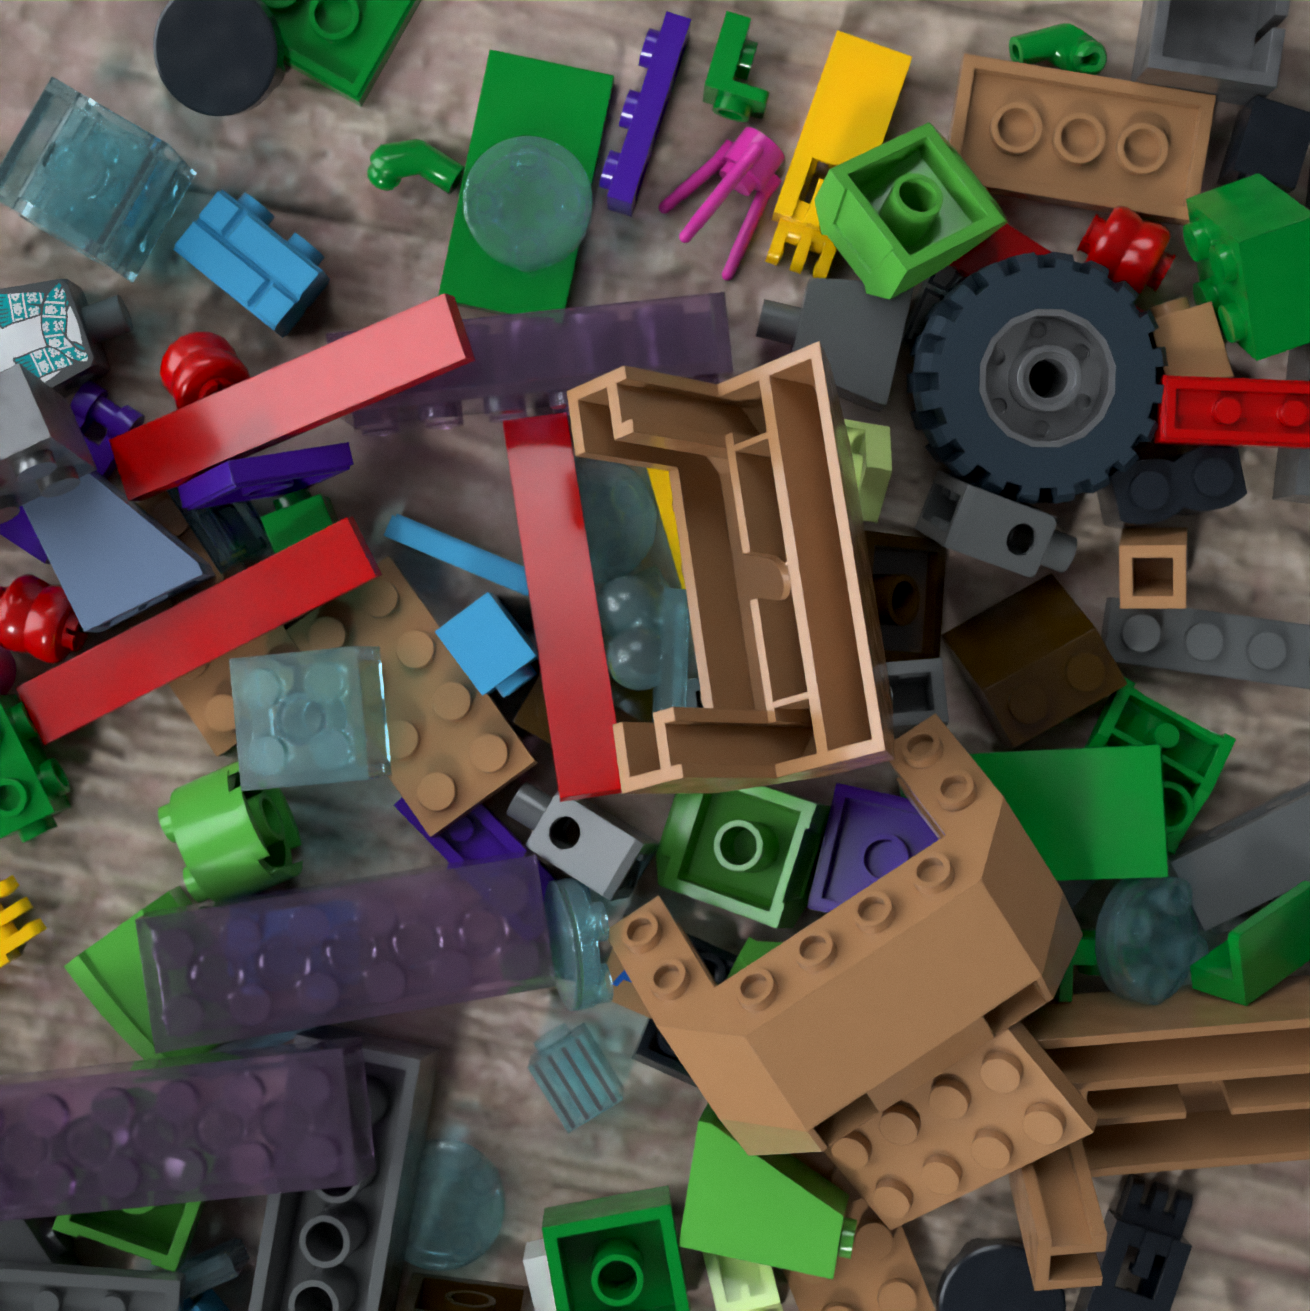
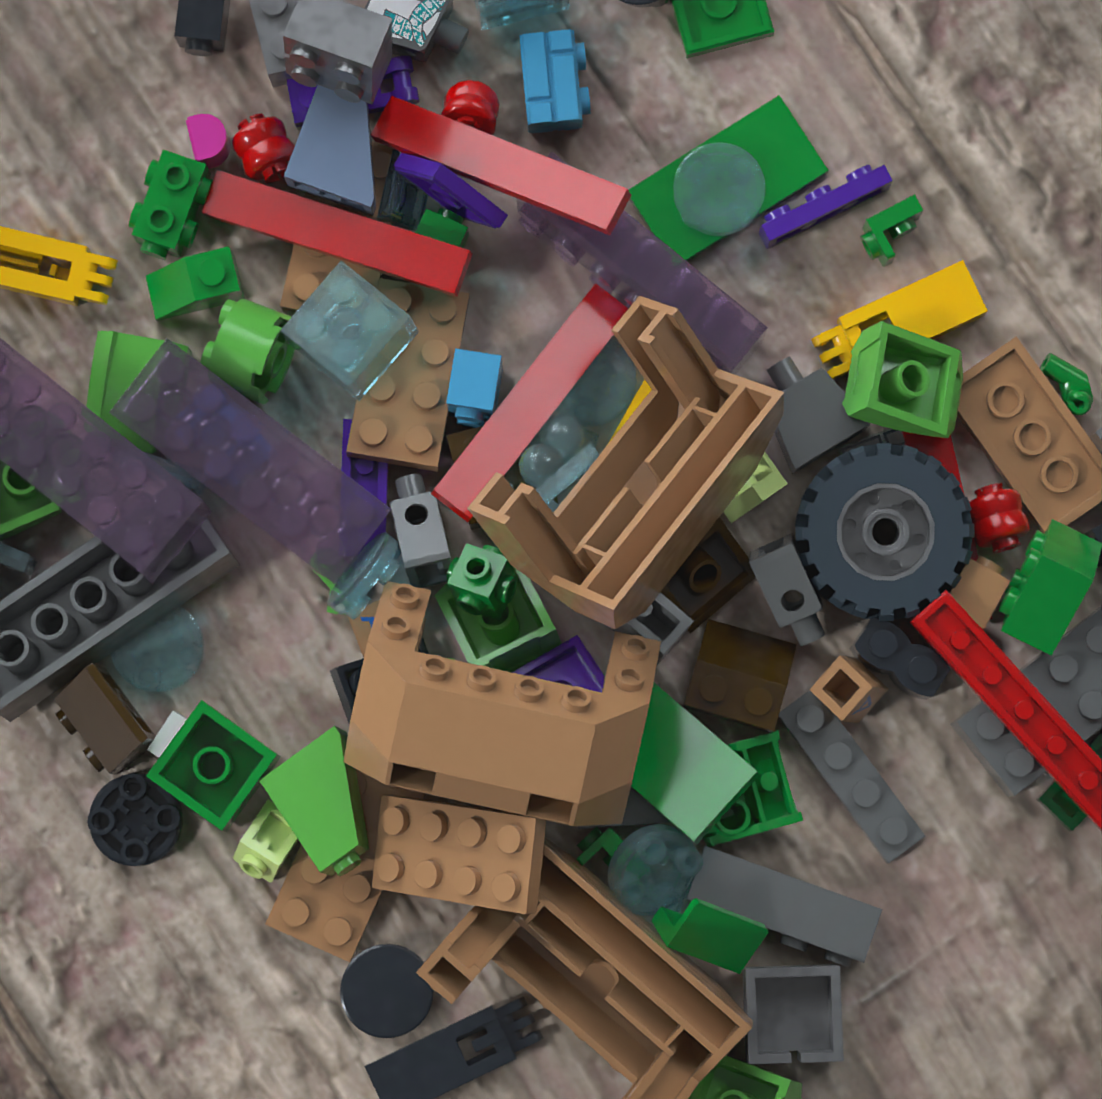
camera: 50 degrees right, 5 degrees down
green arm [367,139,465,195] -> none
dark azure tile [383,514,529,597] -> none
clear light blue brick [527,1023,624,1133] -> none
dark pink plant [658,127,785,281] -> none
none -> green slope [145,246,245,321]
none -> green brick [447,543,518,621]

